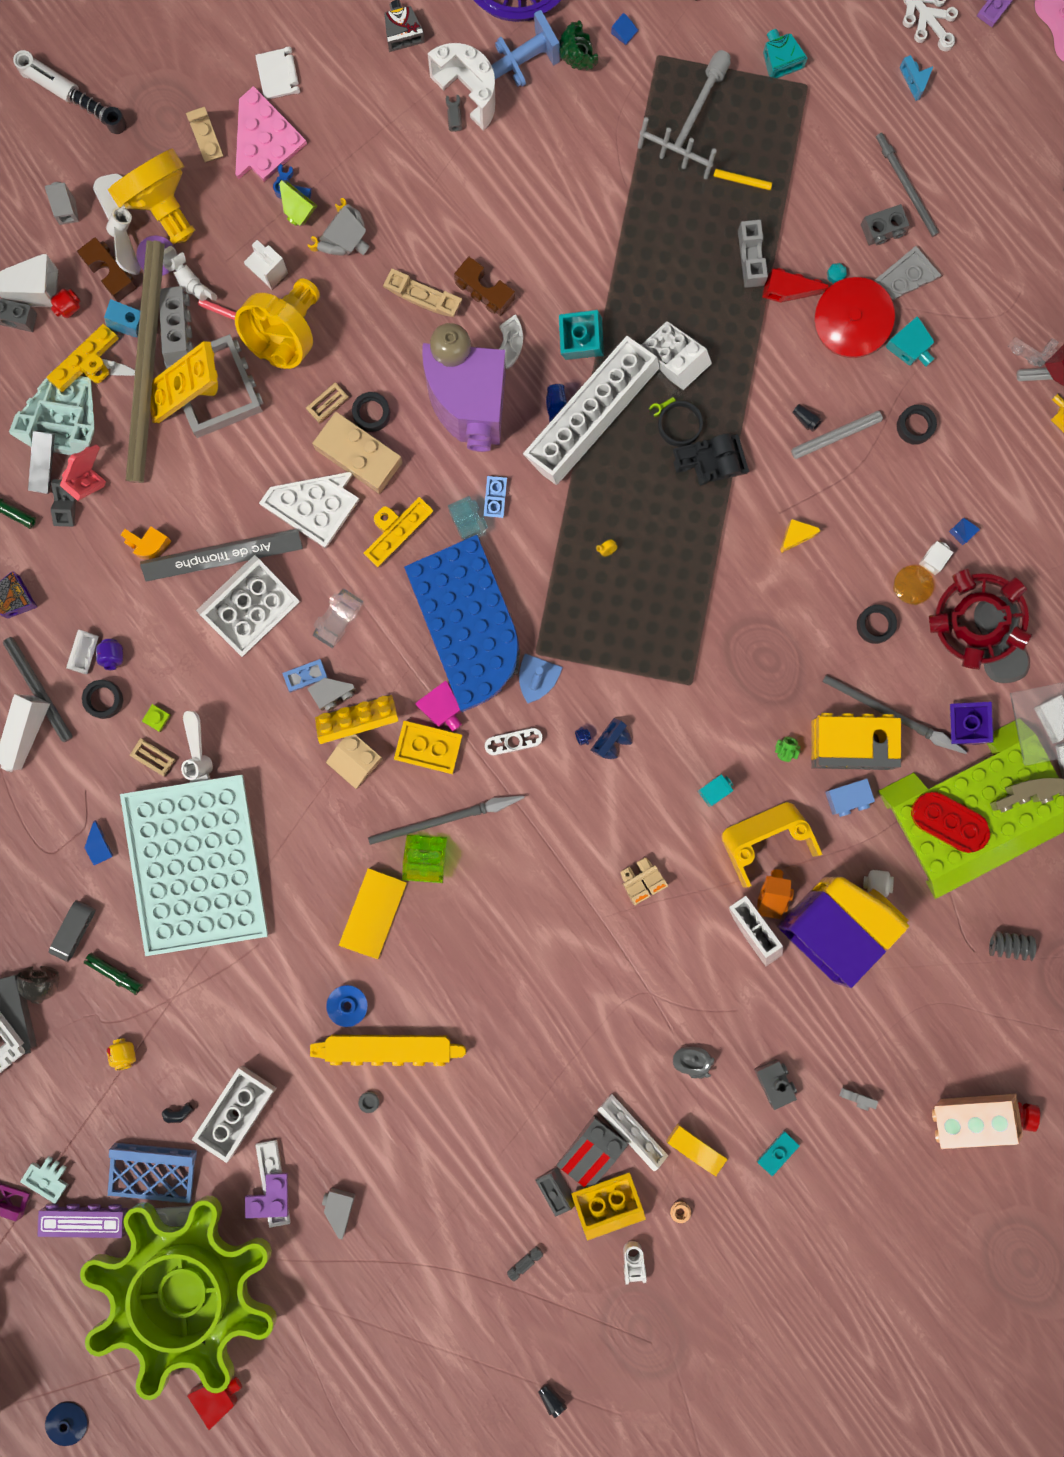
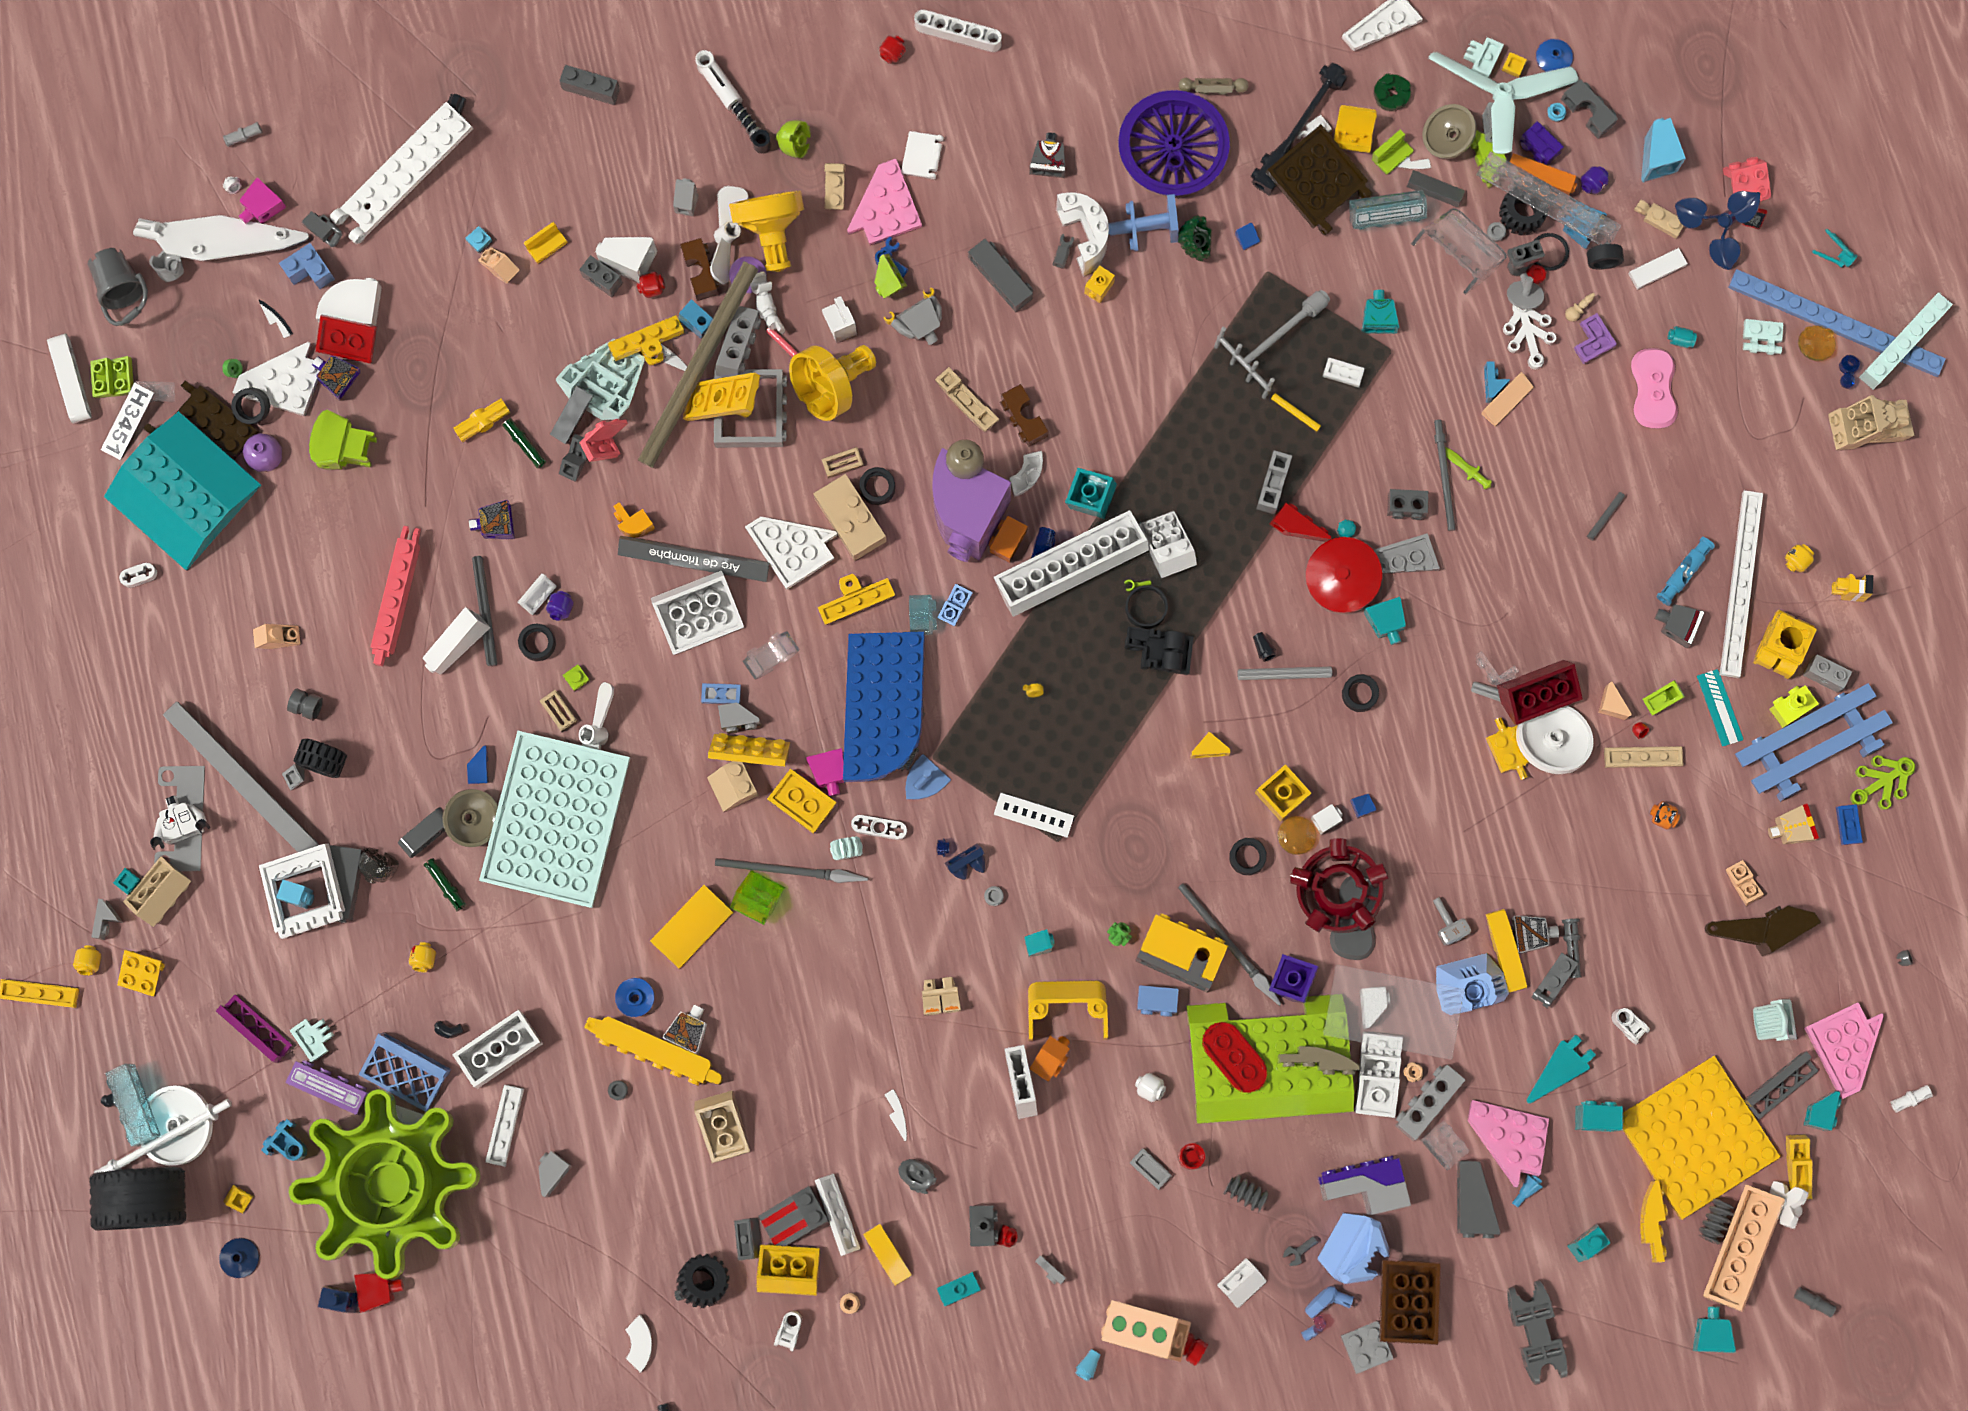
camera: 30 degrees right, 5 degrees down
medium lavender plate [245,1173,289,1218] -> none
dark purple piece [777,877,909,988] -> none
none -> yellow slope [223,1185,253,1214]
none -> dark azure pin [261,1119,308,1161]
none -> dark blue torso [318,1286,358,1313]
none -> dark tan dish [443,789,498,847]
none -> white tile [626,1315,652,1372]
none -> torso [663,1005,707,1055]
none -> black tyre [676,1254,730,1308]
none -> tan slope [694,1090,750,1163]
none -> lime cylinder [776,120,811,158]
none -> light aqua gear [830,836,863,860]
none -> white sticker [884,1089,906,1141]
none -> dark grey brick [968,239,1033,313]
none -> light grey tile [984,886,1004,906]
none -> orange brick [988,516,1028,563]
none -> white sticker [994,793,1074,837]
none -> red plate [997,1225,1018,1248]
none -> medium azure cone [1075,1349,1101,1381]
none -> yellow head [1084,265,1115,303]
none -> light grey tile [1129,1148,1172,1190]
none -> red wheel [1178,1143,1205,1170]
none -> white panel [1217,1259,1266,1308]
none -> yellow brick [1255,764,1311,822]
none -> white plate [1323,358,1365,387]
none -> lime sword [1445,447,1492,489]
none -> light nougat slope [1481,372,1533,426]

